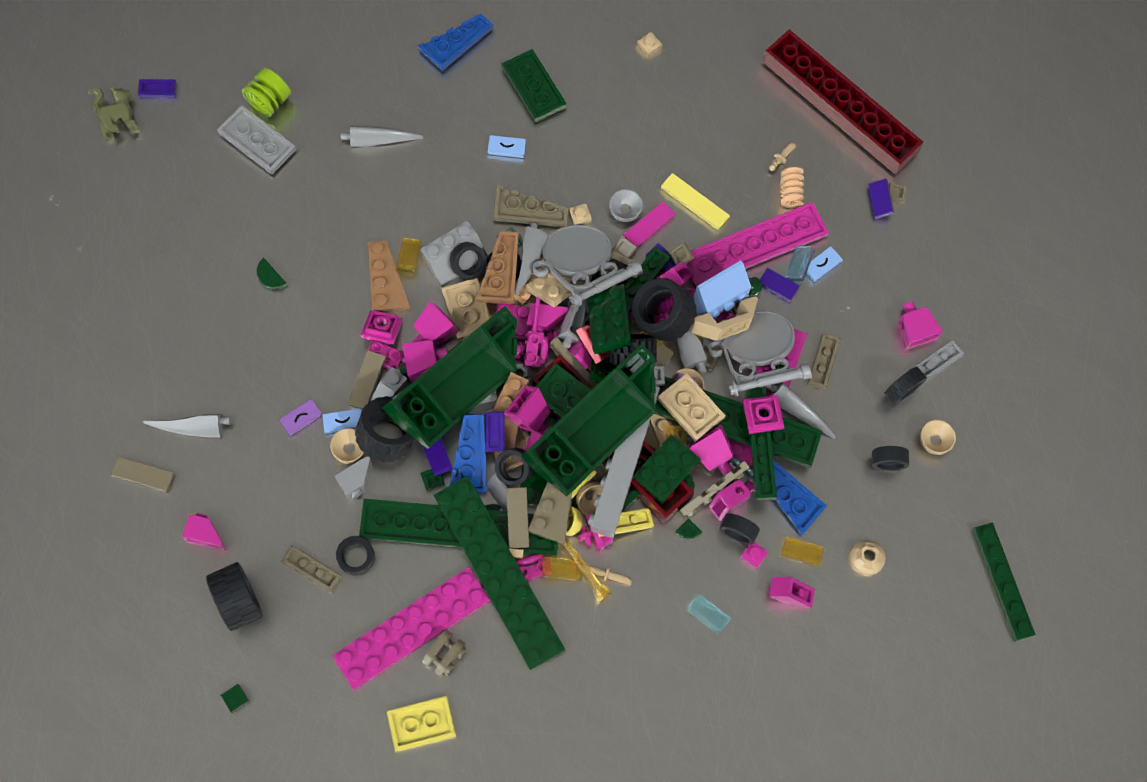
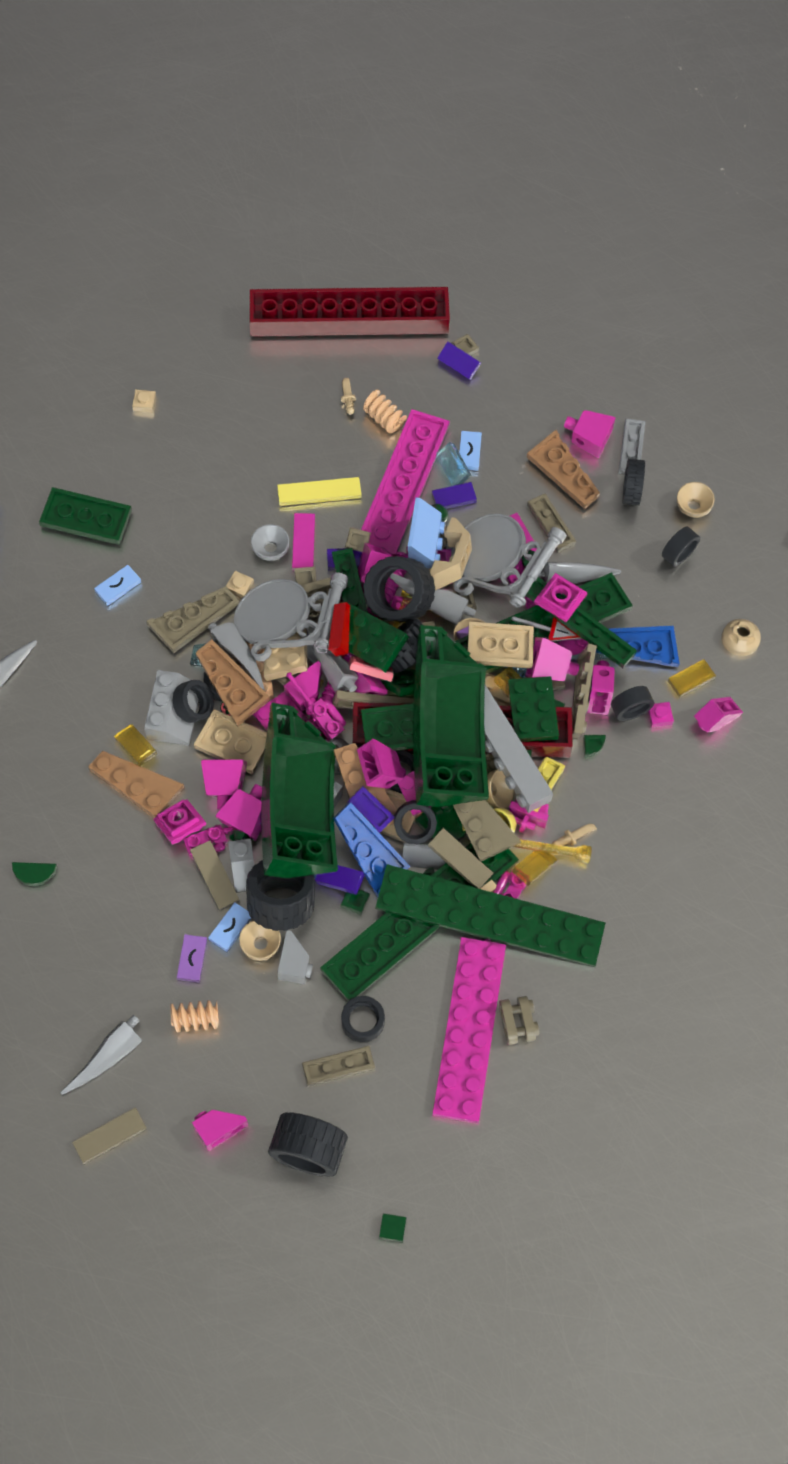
camera: 45 degrees left, 5 degrees down
light yellow tile [387,696,456,752] -> none
clear light blue tile [687,594,731,635] -> none
none -> light nougat piece [170,1000,219,1033]
none -> red piece [328,602,350,656]
none -> light grey piece [511,617,581,641]
none -> medium nougat wing [527,430,600,509]

